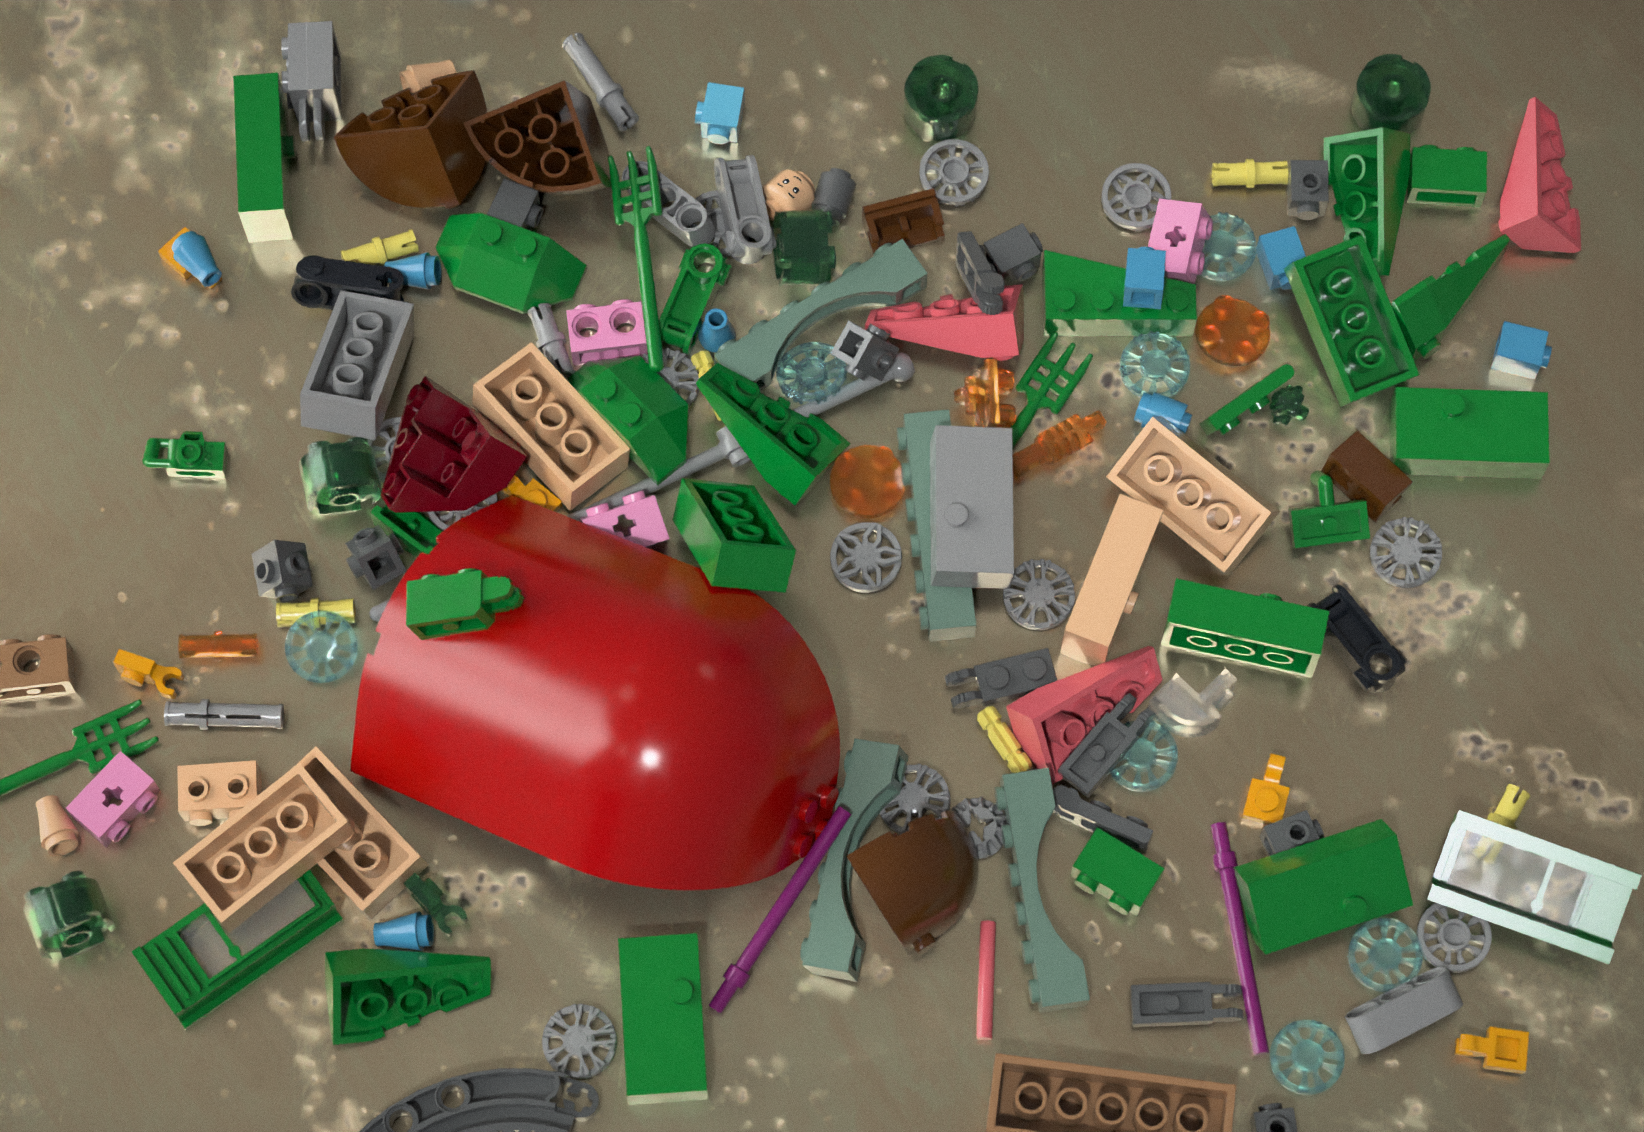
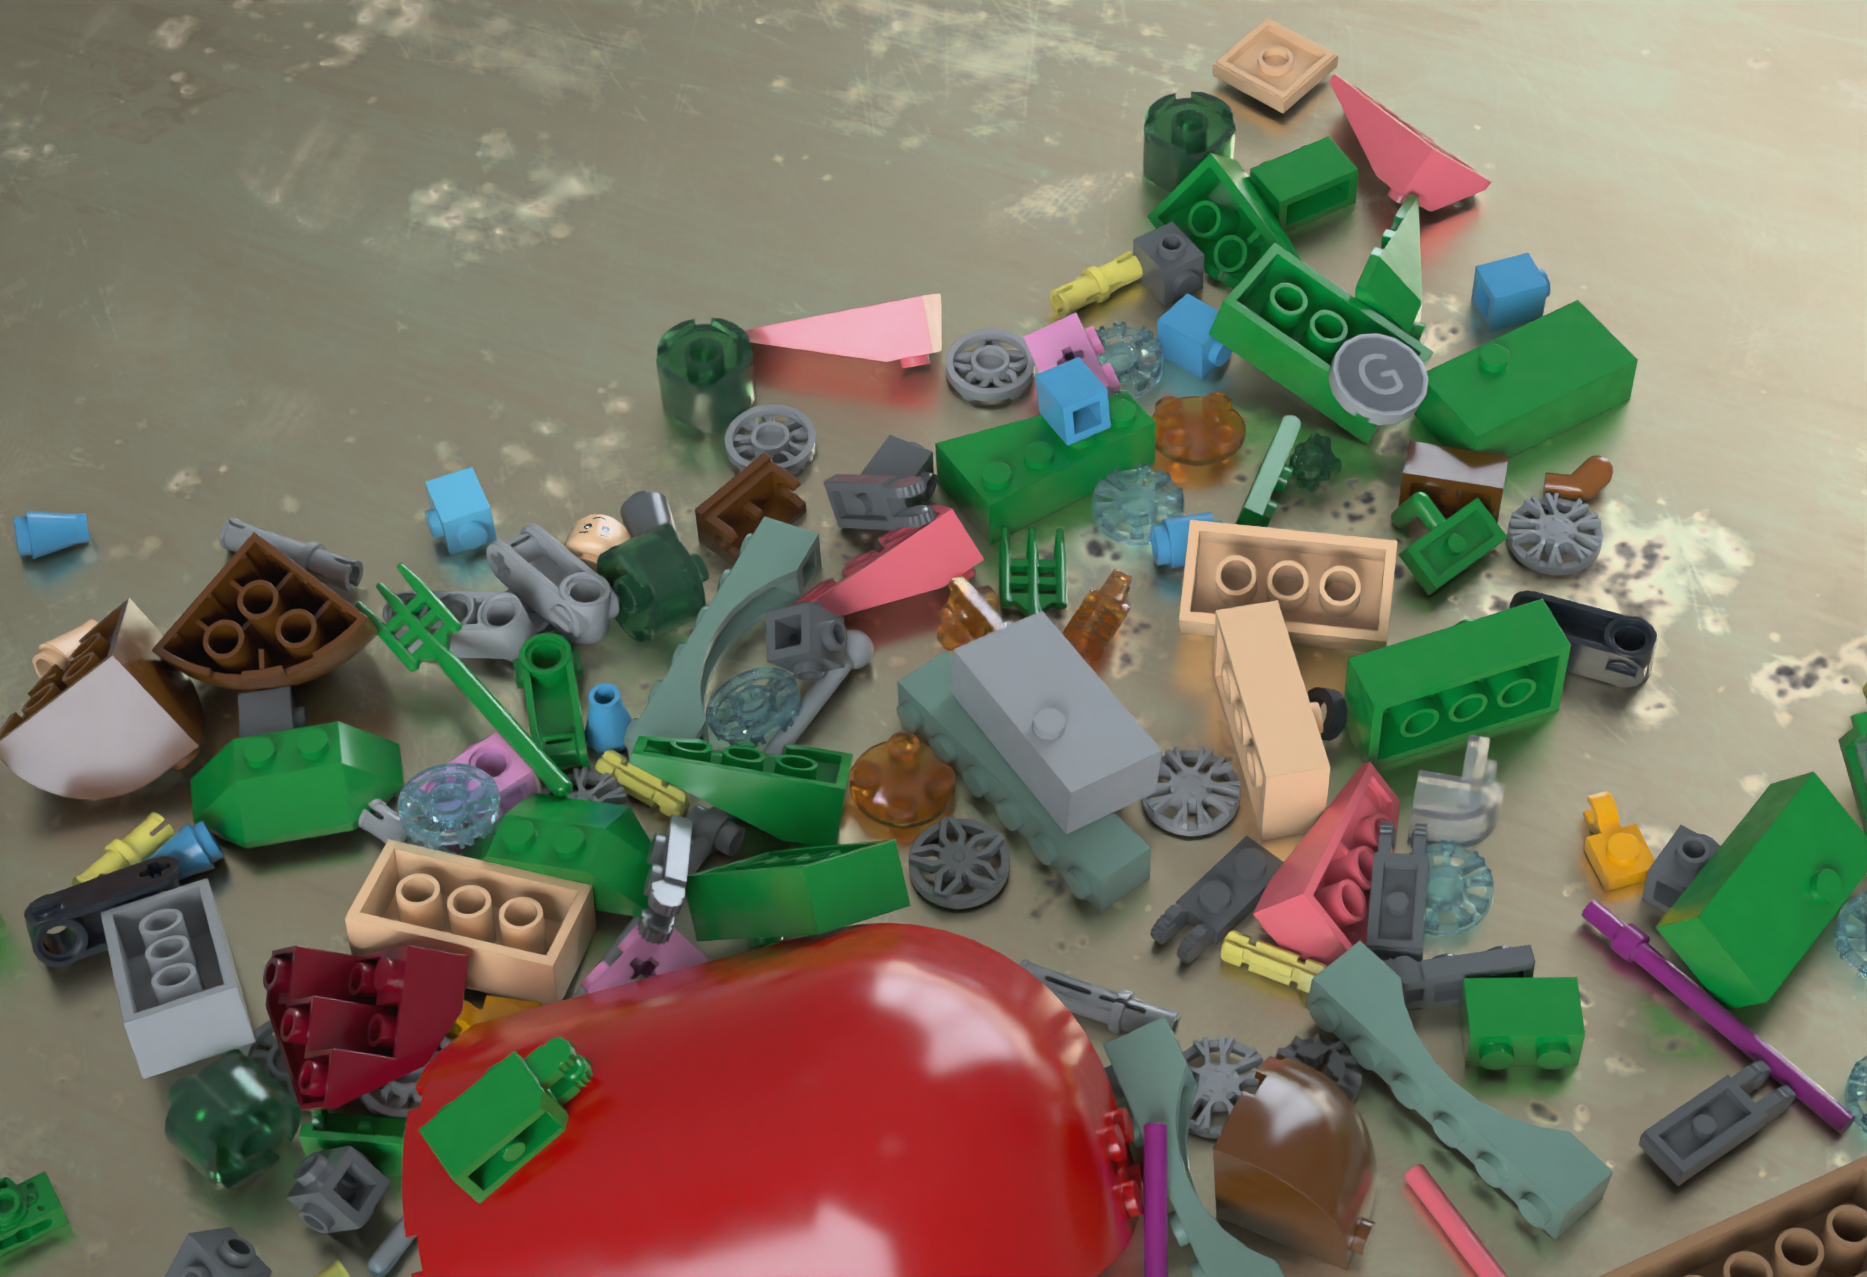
camera: 30 degrees left, 20 degrees down
none -> clear light blue wheel [398,763,501,851]
none -> dark grey hinge [638,814,693,945]
none -> wedge [737,293,942,368]
none -> light grey pin [1019,959,1181,1036]
none -> light nougat plate [1212,18,1338,114]
none -> black piece [1307,687,1348,741]
none -> tile [1328,333,1428,425]
none -> dark orange arm [1543,455,1614,501]

